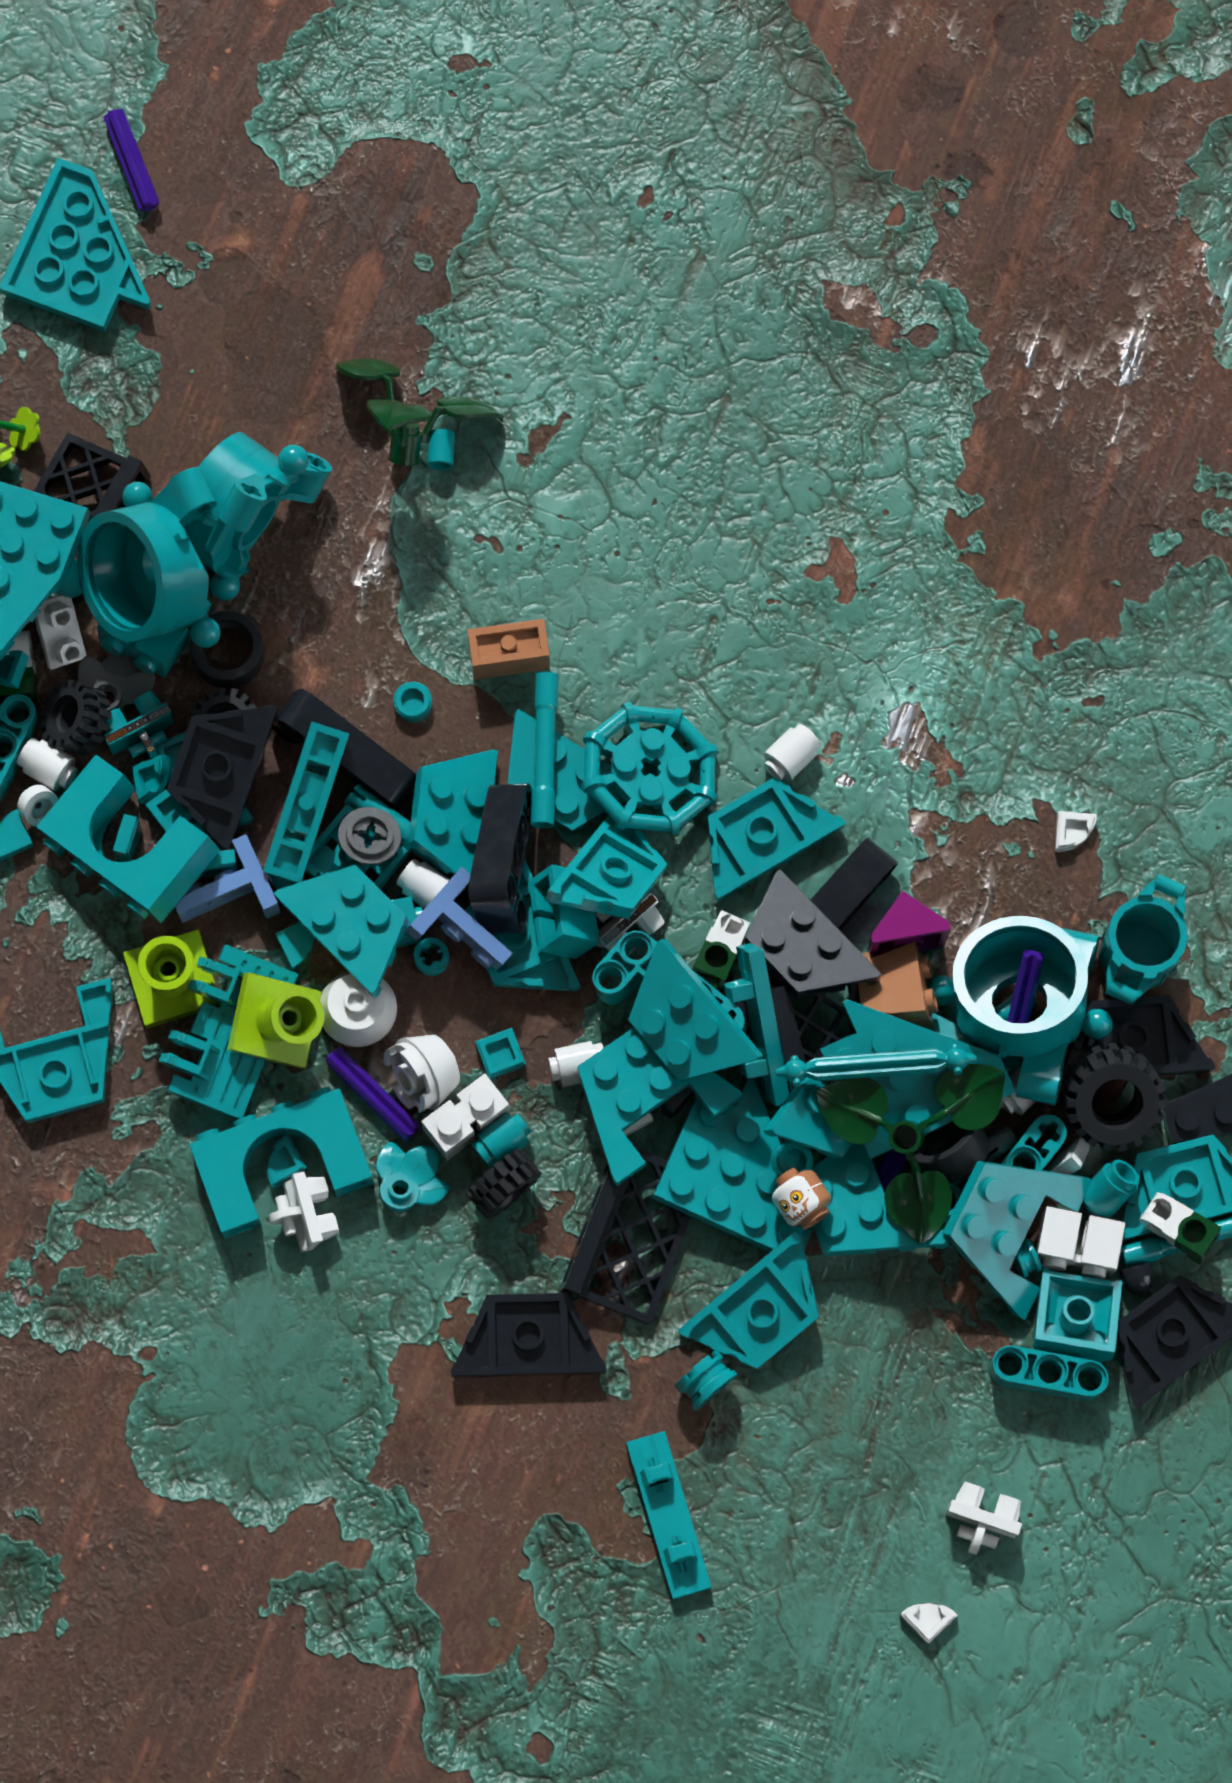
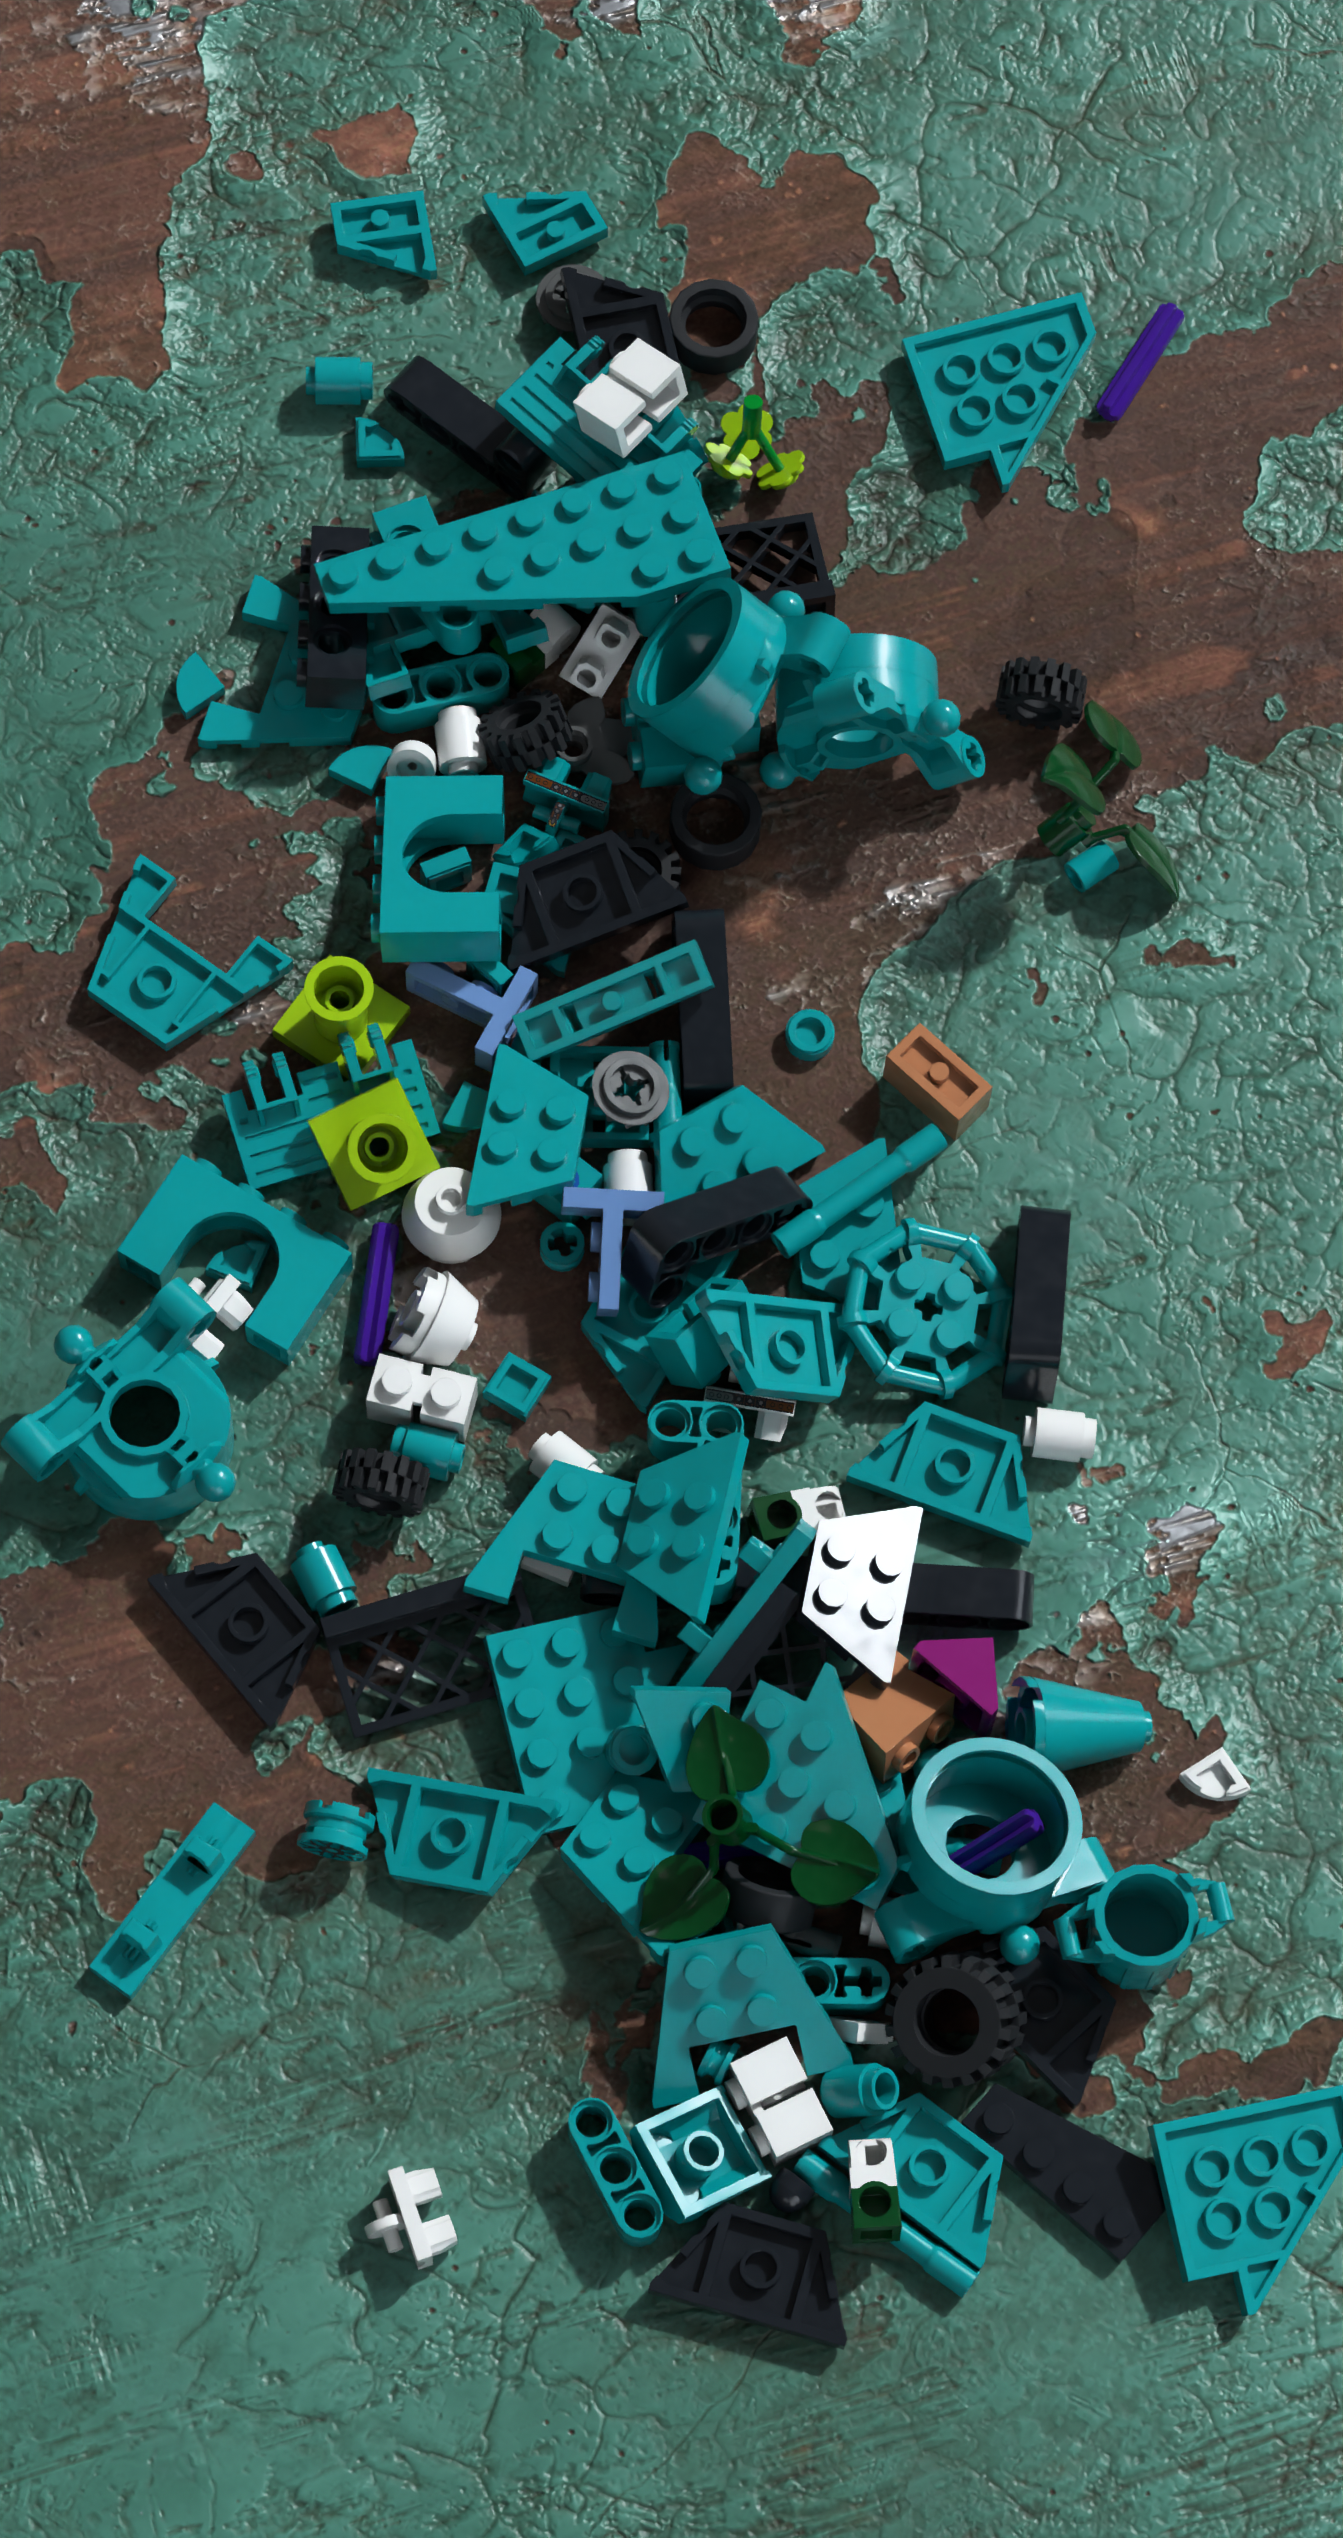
camera: 50 degrees right, 5 degrees down
teal plate [376,1142,450,1212] -> none
head [772,1168,831,1230] -> none
teal wheel [775,1044,977,1087] -> none
white tile [900,1603,958,1644] -> none
none -> teal piece [0,1277,236,1521]
none -> teal brick [290,1541,358,1618]
none -> black tyre [995,656,1087,730]
none -> black beam [1002,1205,1071,1404]
none -> teal cone [1005,1676,1153,1772]

